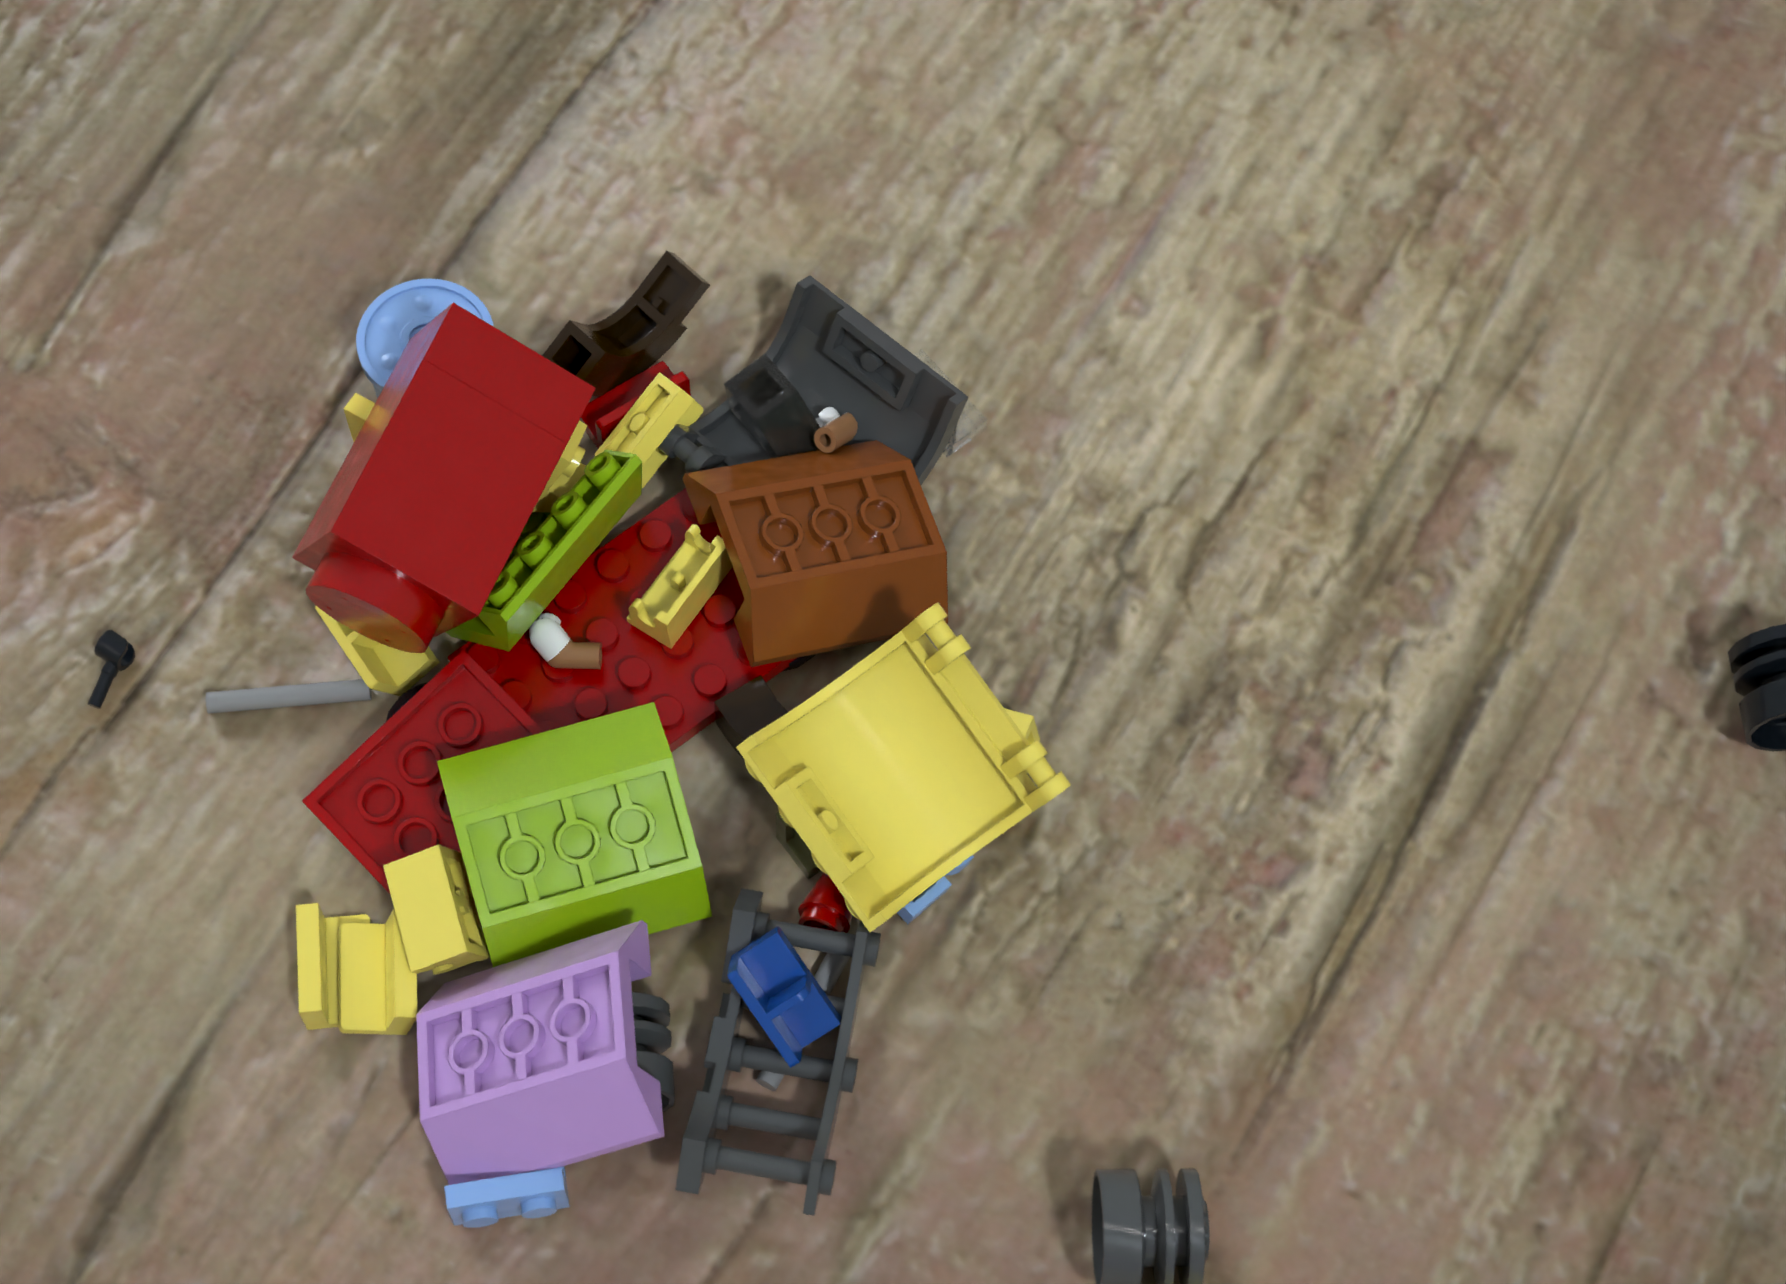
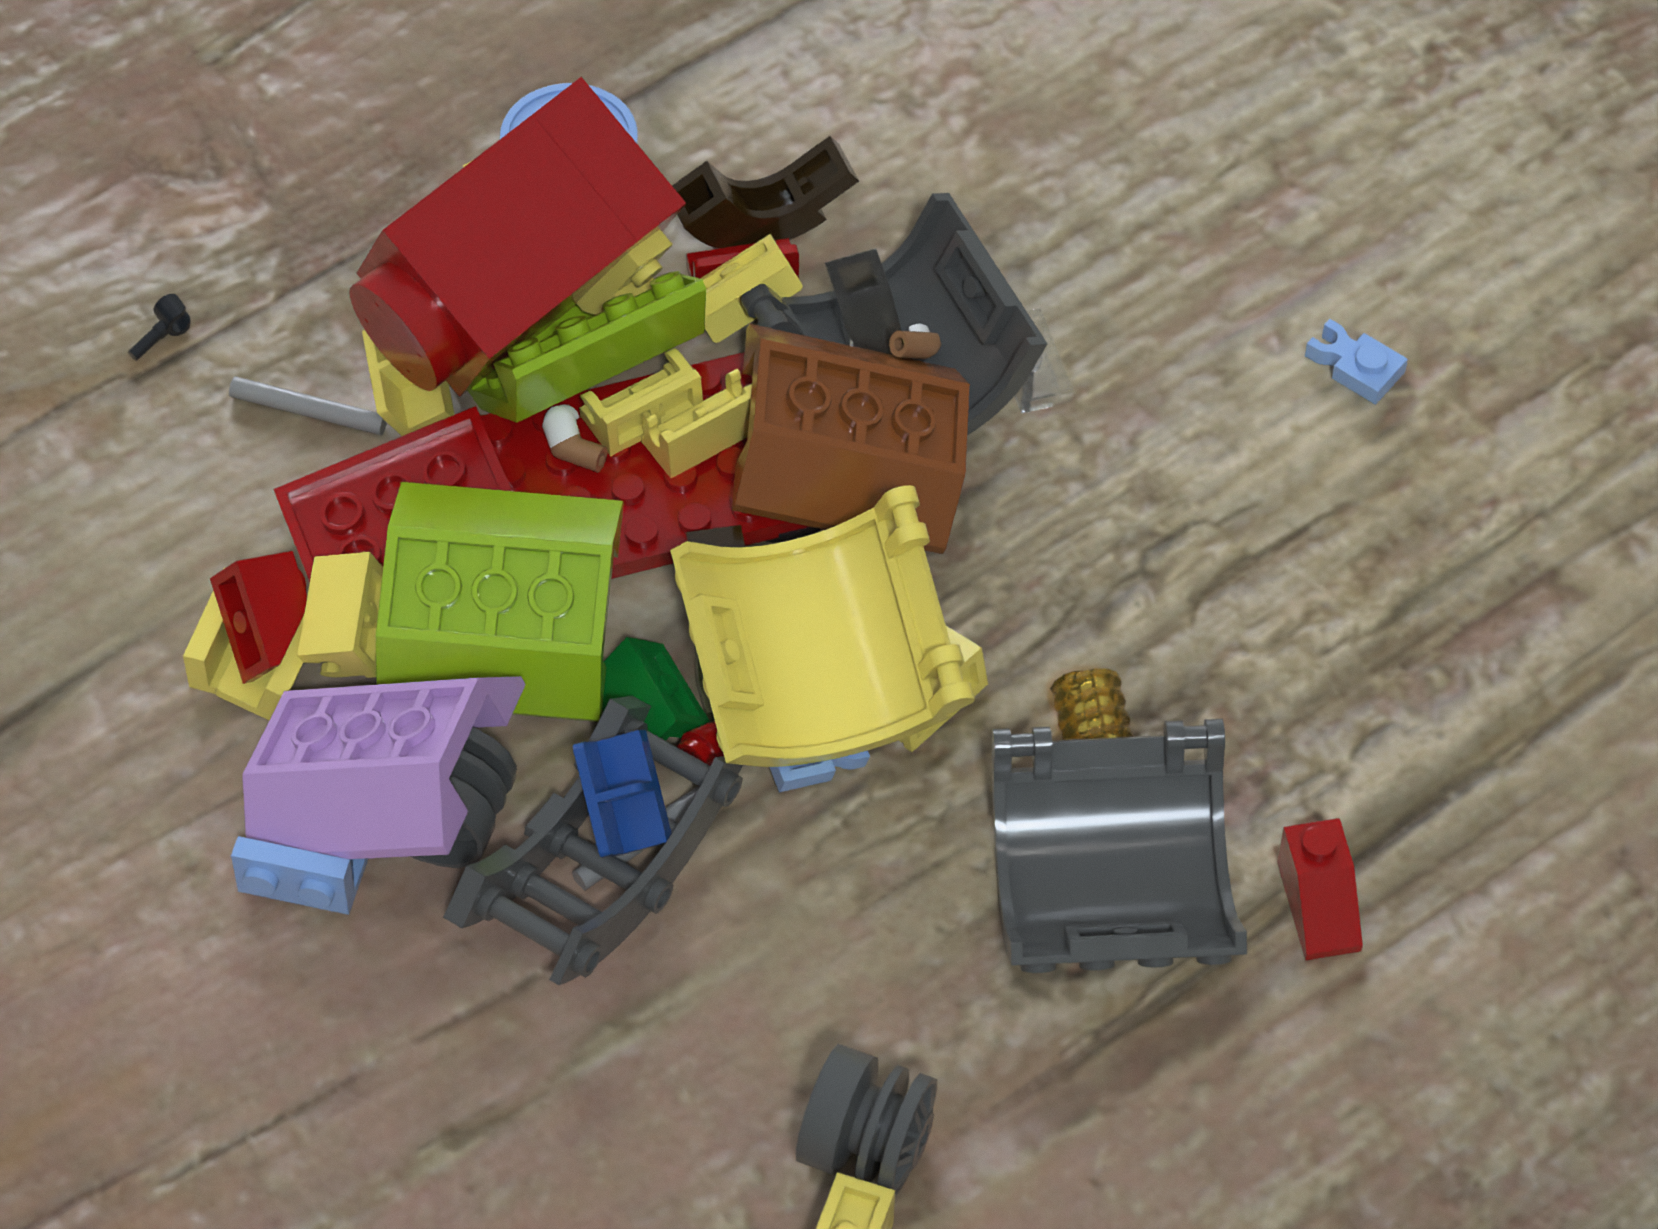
camera: 25 degrees right, 10 degrees down
none -> red slope [210,551,307,684]
none -> light yellow hinge [579,348,703,456]
none -> green panel [602,637,710,741]
none -> dark grey hinge [992,719,1247,973]
none -> clear yellow piece [1050,668,1134,740]
none -> red slope [1277,818,1363,961]
none -> light blue plate [1305,319,1408,405]

